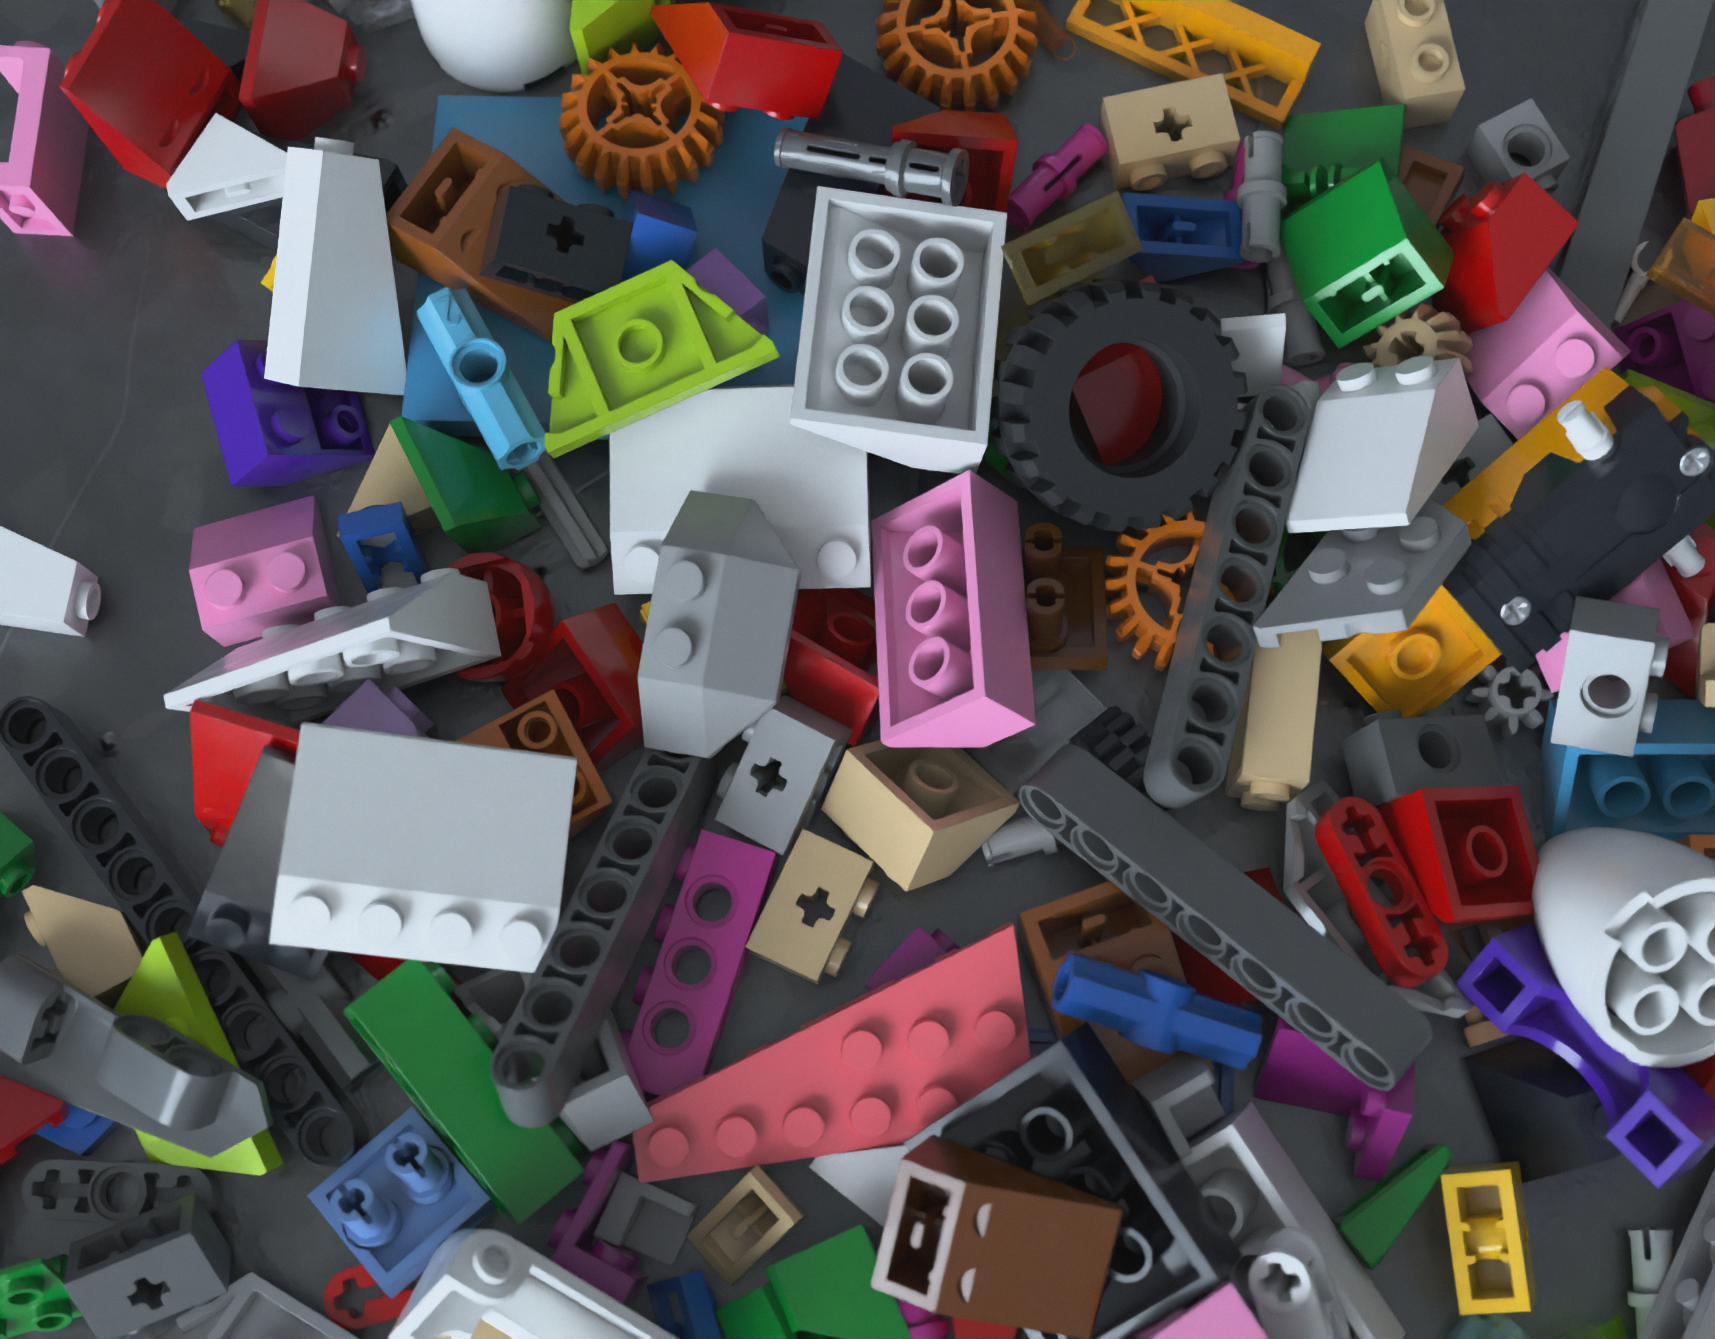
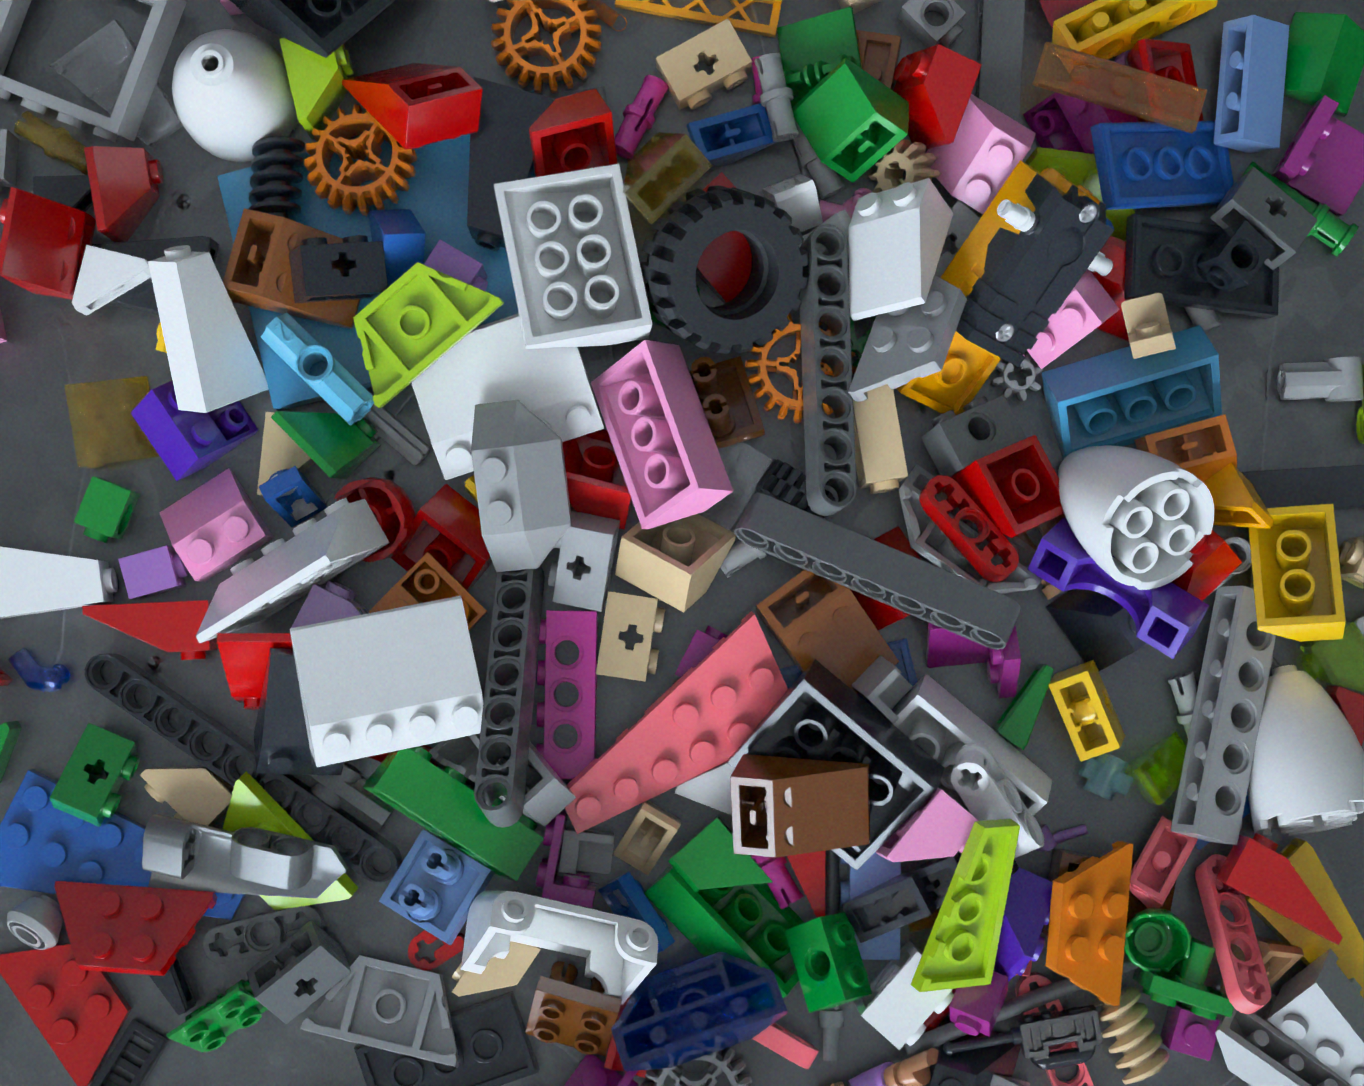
camera: 25 degrees left, 10 degrees up
dark grey pin [774,127,970,207] -> none
blue piece [1051,952,1263,1070] -> none
light grey brick [1550,596,1670,757] -> none
white hand [1613,241,1671,324] -> none
none -> clear yellow hinge [64,376,160,469]
none -> green brick [74,476,141,543]
none -> red slope [82,600,218,660]
none -> medium lavender brick [118,545,189,600]
none -> black piece [248,136,305,221]

